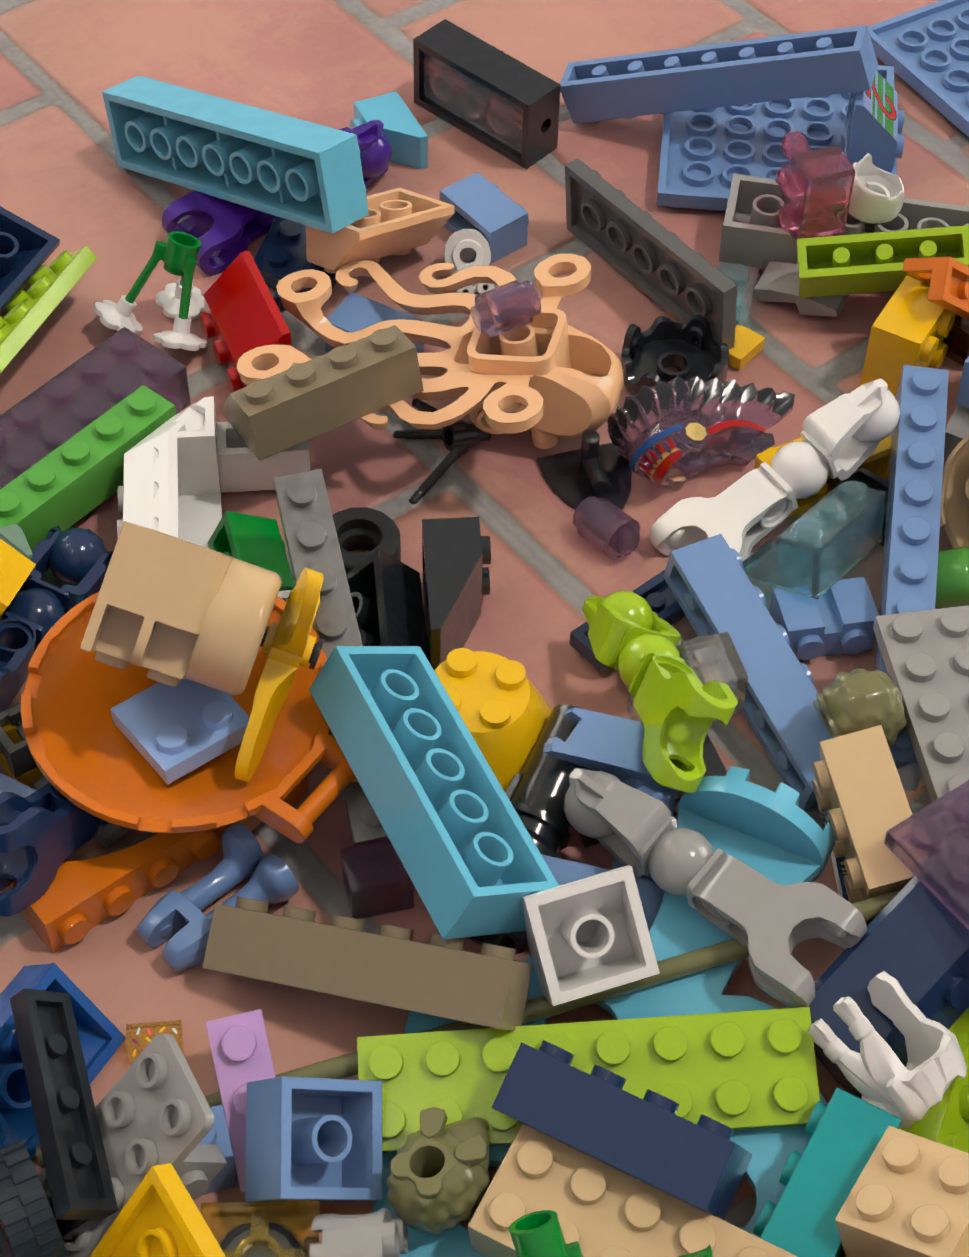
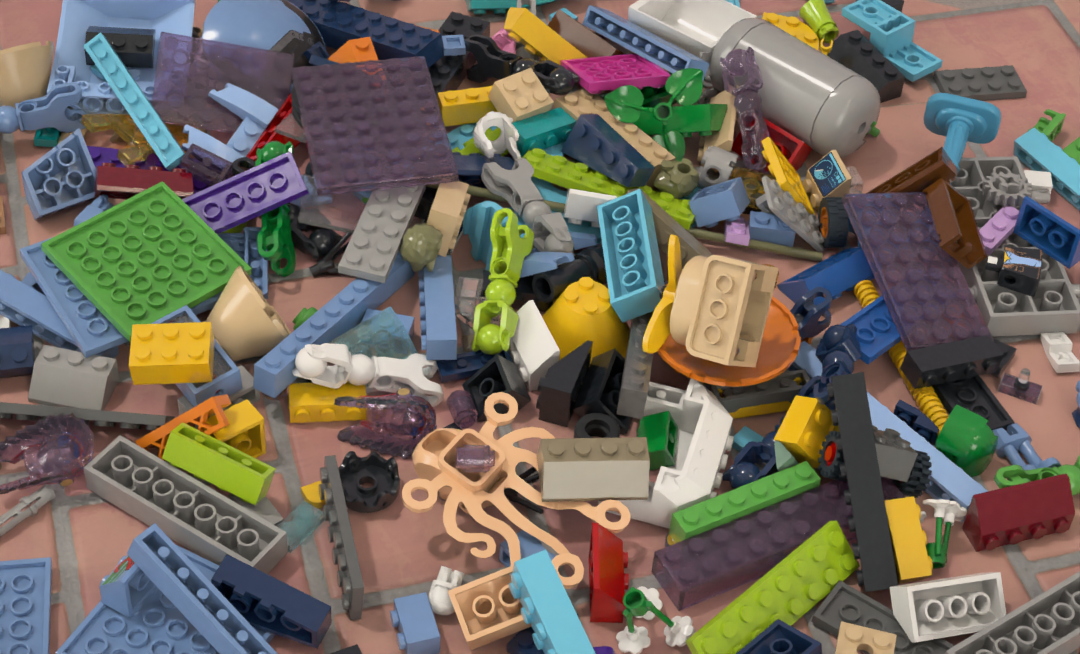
camera: 160 degrees left, 5 degrees down
black fence [10,989,118,1239] -> none
clear pink brick [775,131,856,245] -> none
white hair [841,153,904,224] -> none
none -> dark blue wedge [211,554,332,649]
none -> black slope [462,354,531,422]
none -> white slope [508,300,560,391]

